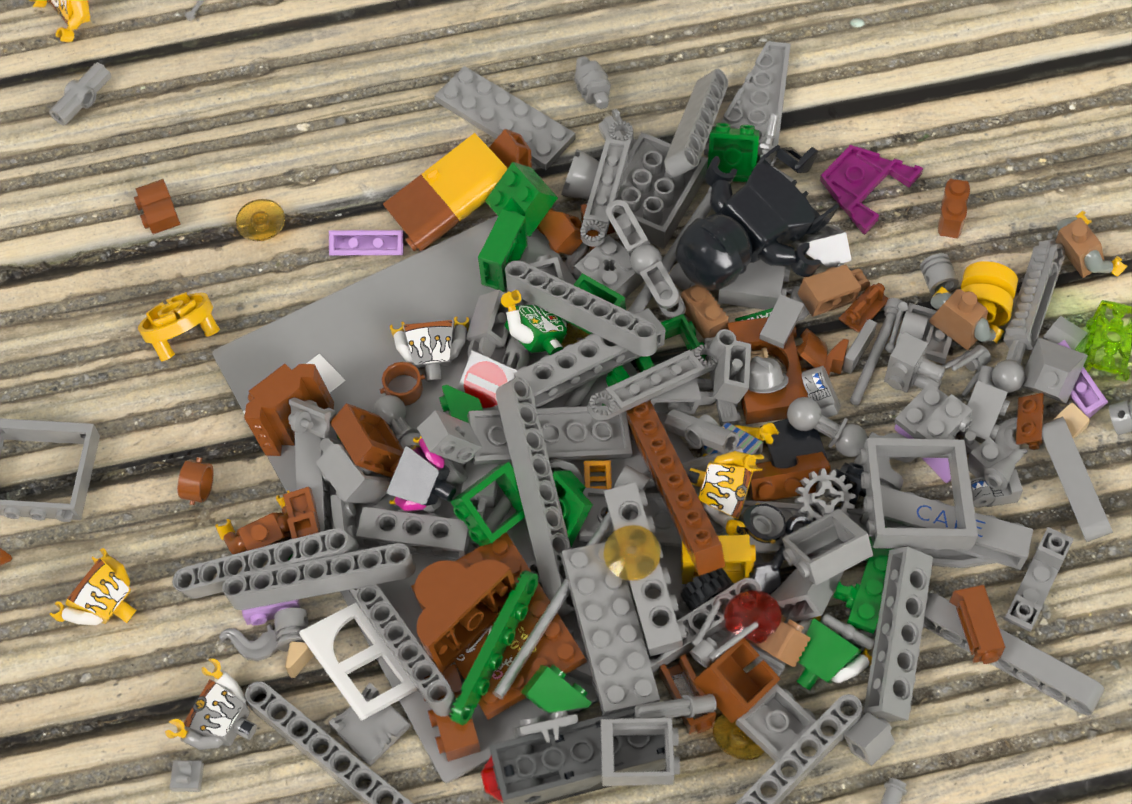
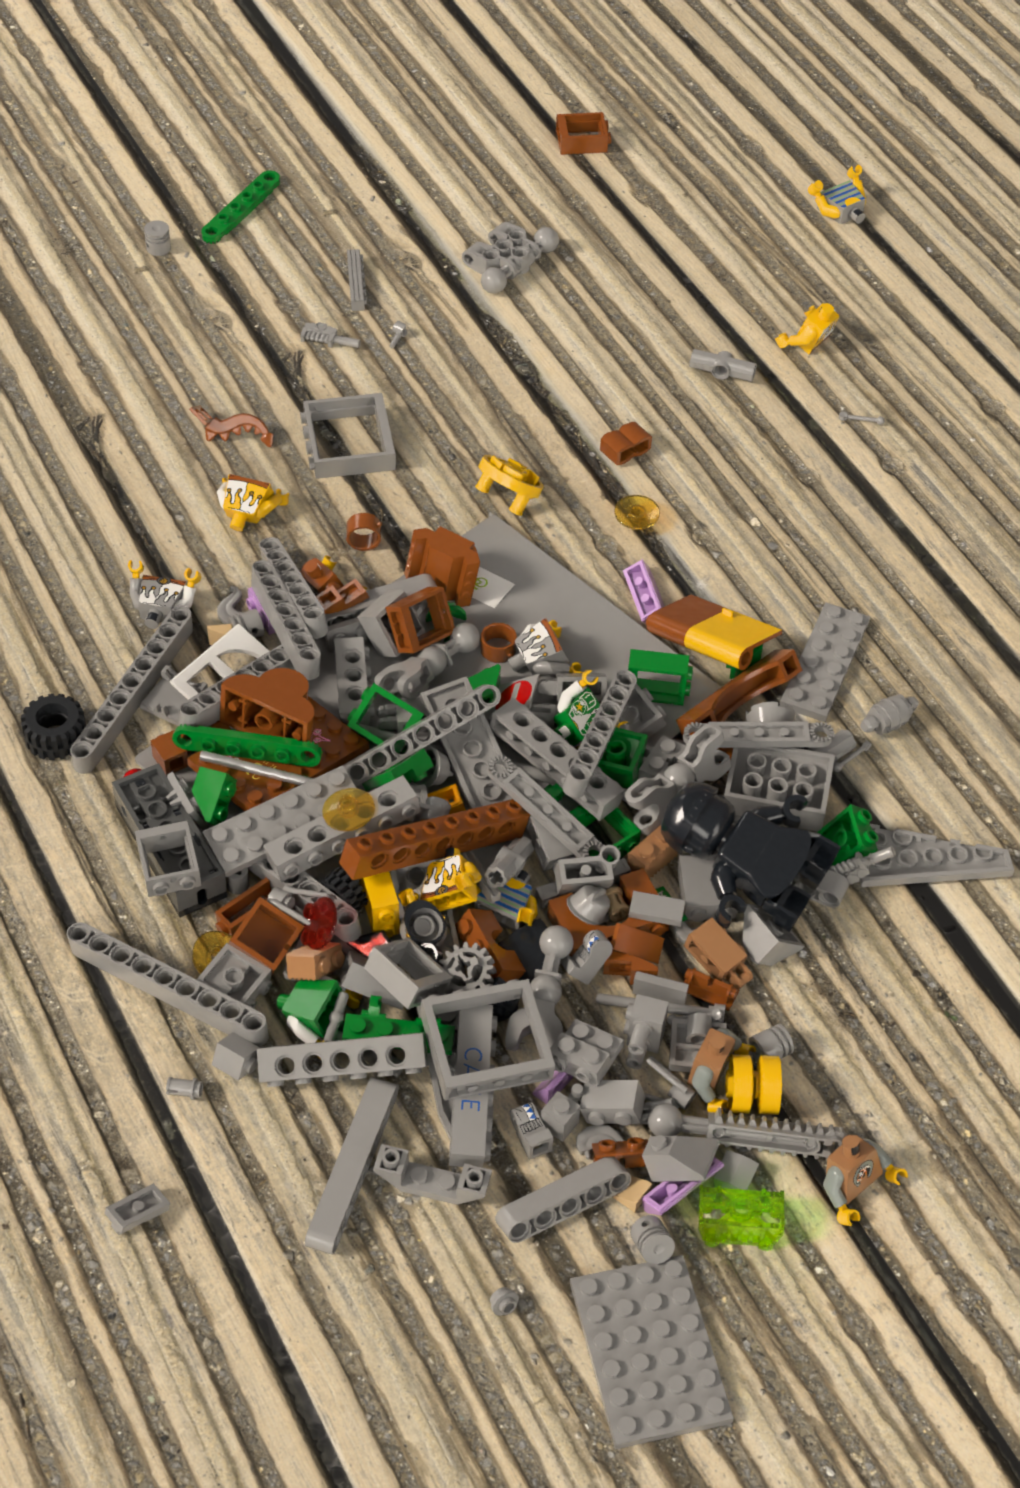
camera: 70 degrees right, 10 degrees down
light grey tile [170,760,204,792] -> none
light grey hips [288,397,337,438] -> none
torso [386,436,456,511] -> none
light grey brick [417,410,482,464] -> none
green slope [485,162,558,236] -> none
light grey axle [634,694,717,719] -> none
light grey beam [665,69,728,178] -> none
black tile [776,147,818,173] -> none
magenta wing [820,145,923,235] -> none
dark orange brick [938,179,970,238] -> none
dark orange window [949,585,1005,664] -> none
light grey cone [983,448,1024,490] -> none

